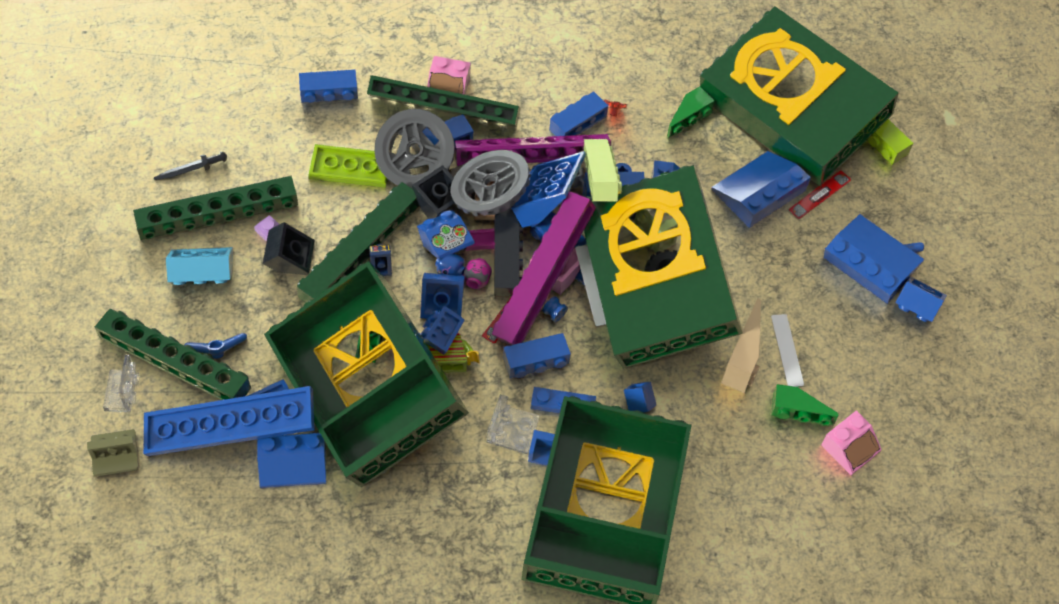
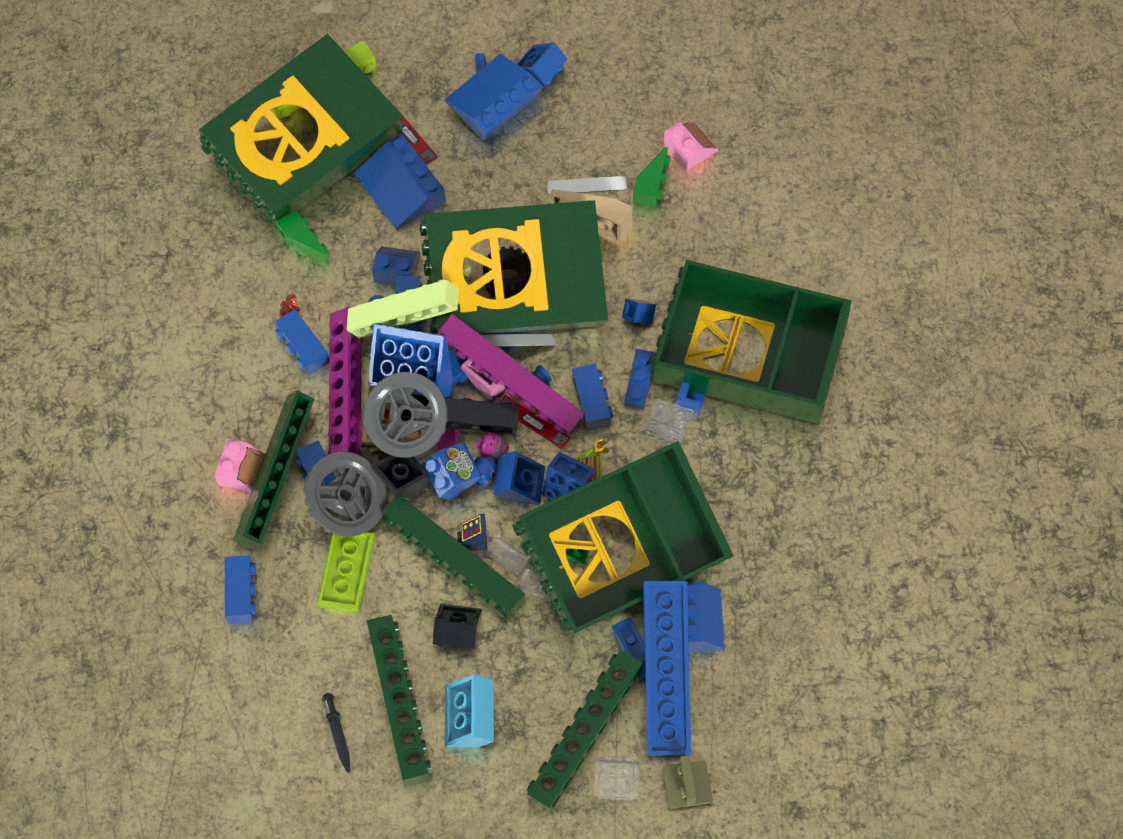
camera: 80 degrees left, 5 degrees up
blue piece [184,333,247,359] -> none
lavender plate [254,215,279,241] -> none

